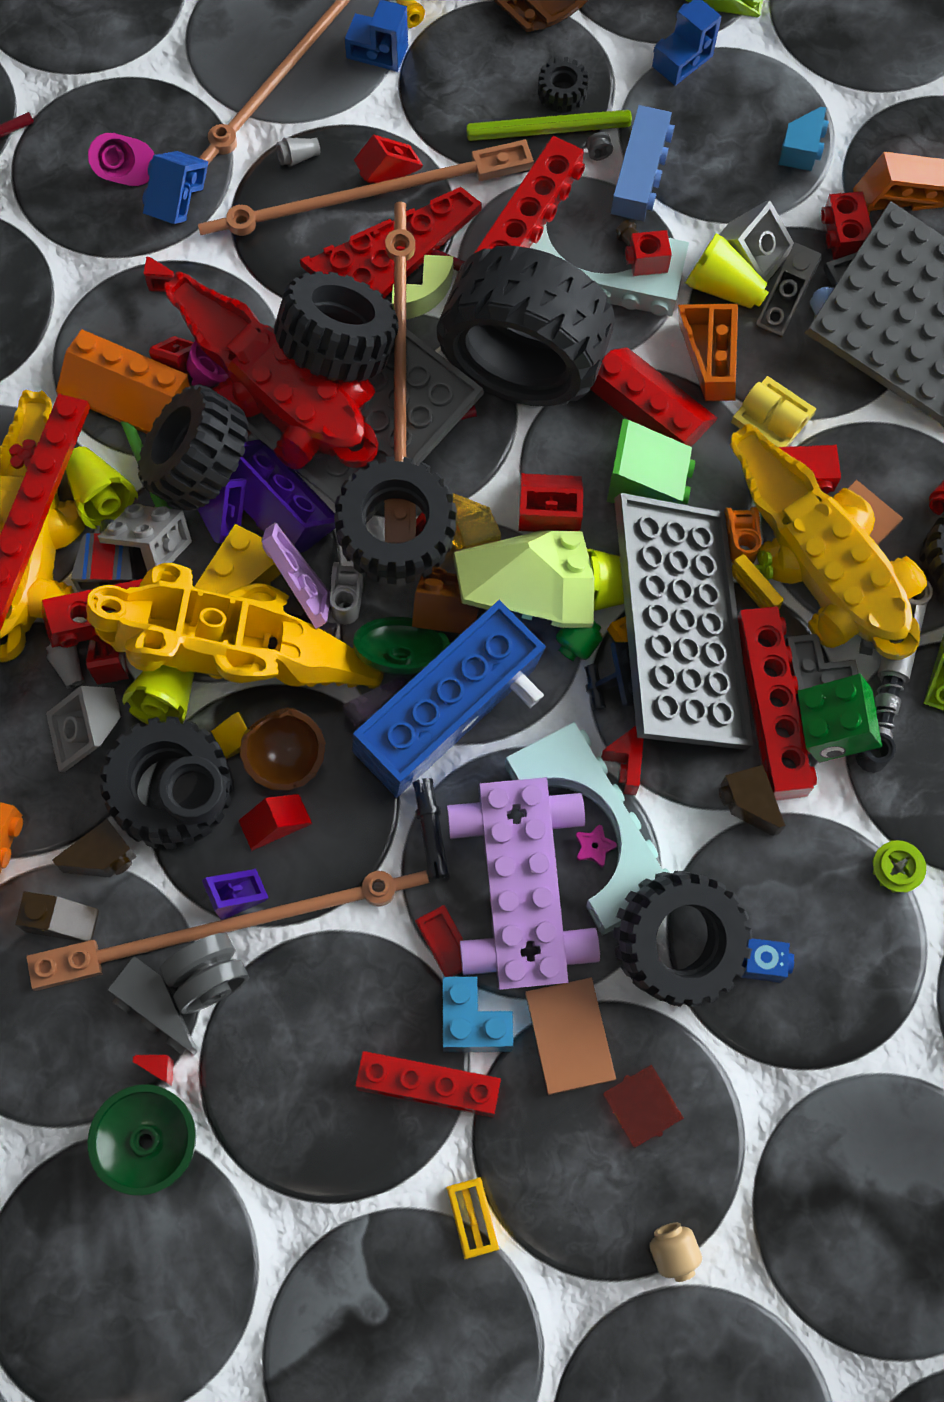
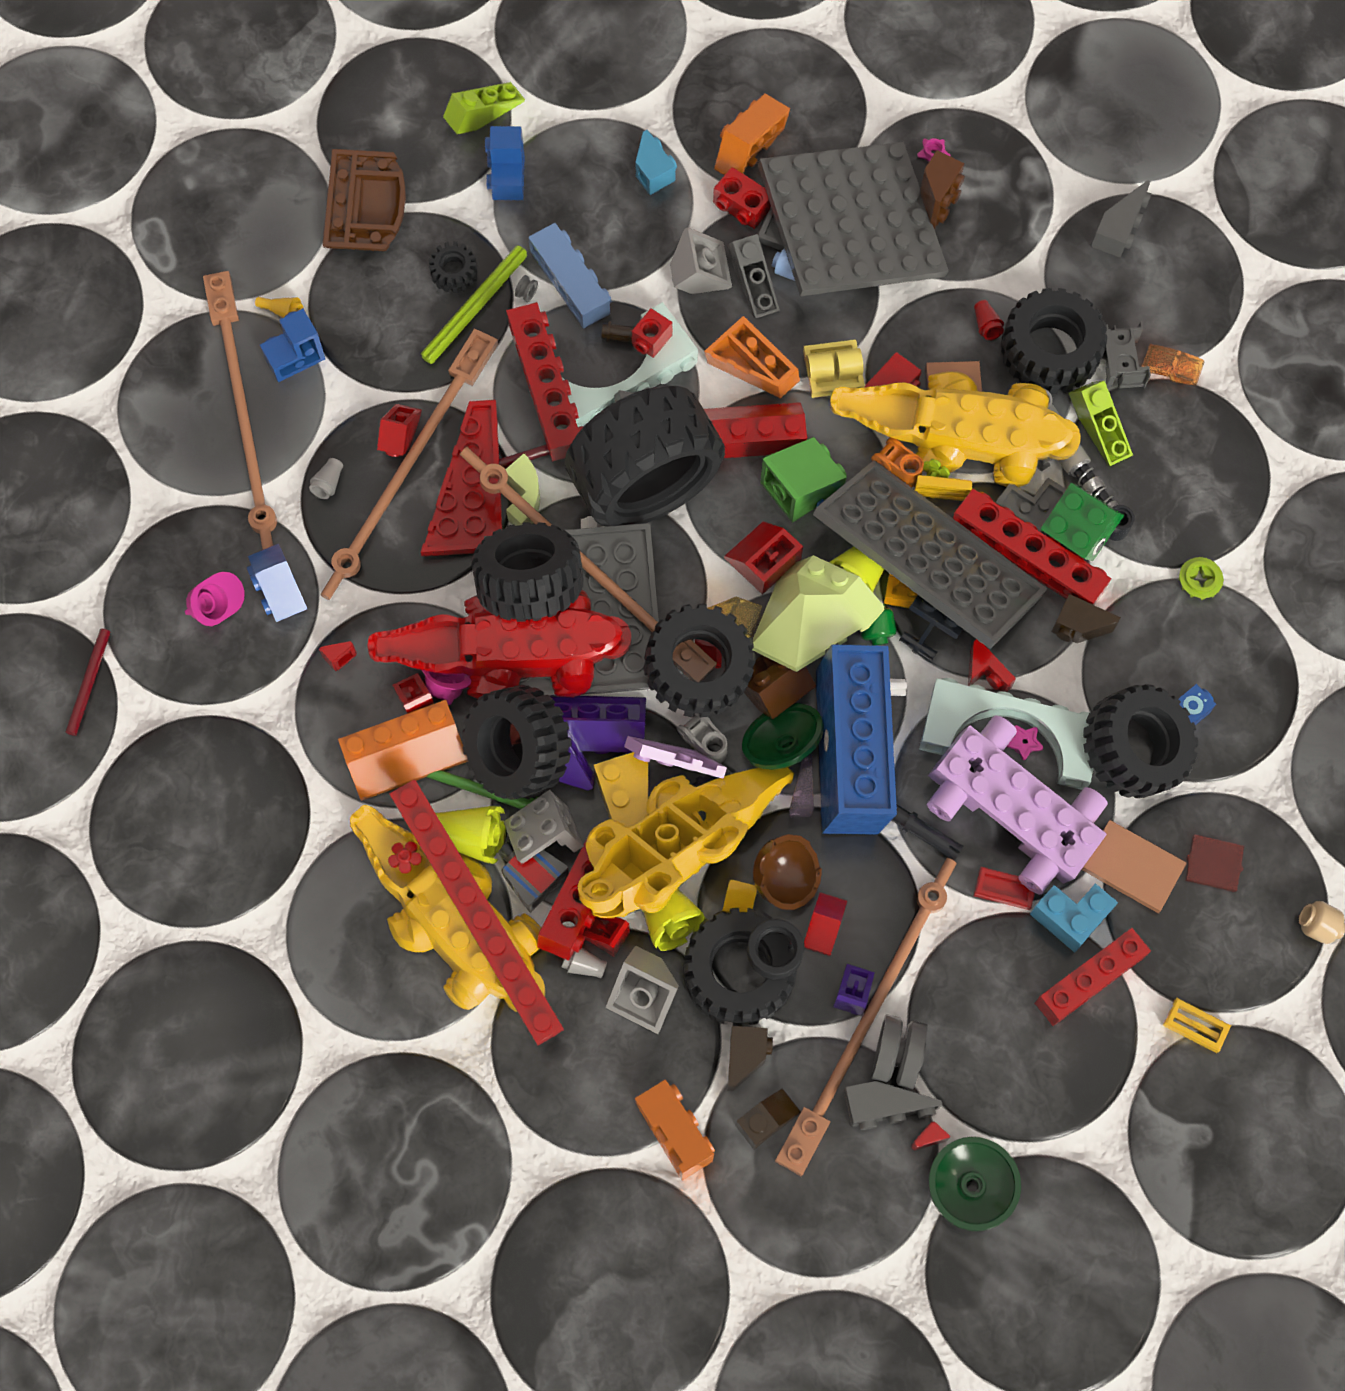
camera: 45 degrees left, 0 degrees up
neon yellow cone [685,233,769,309] -> none

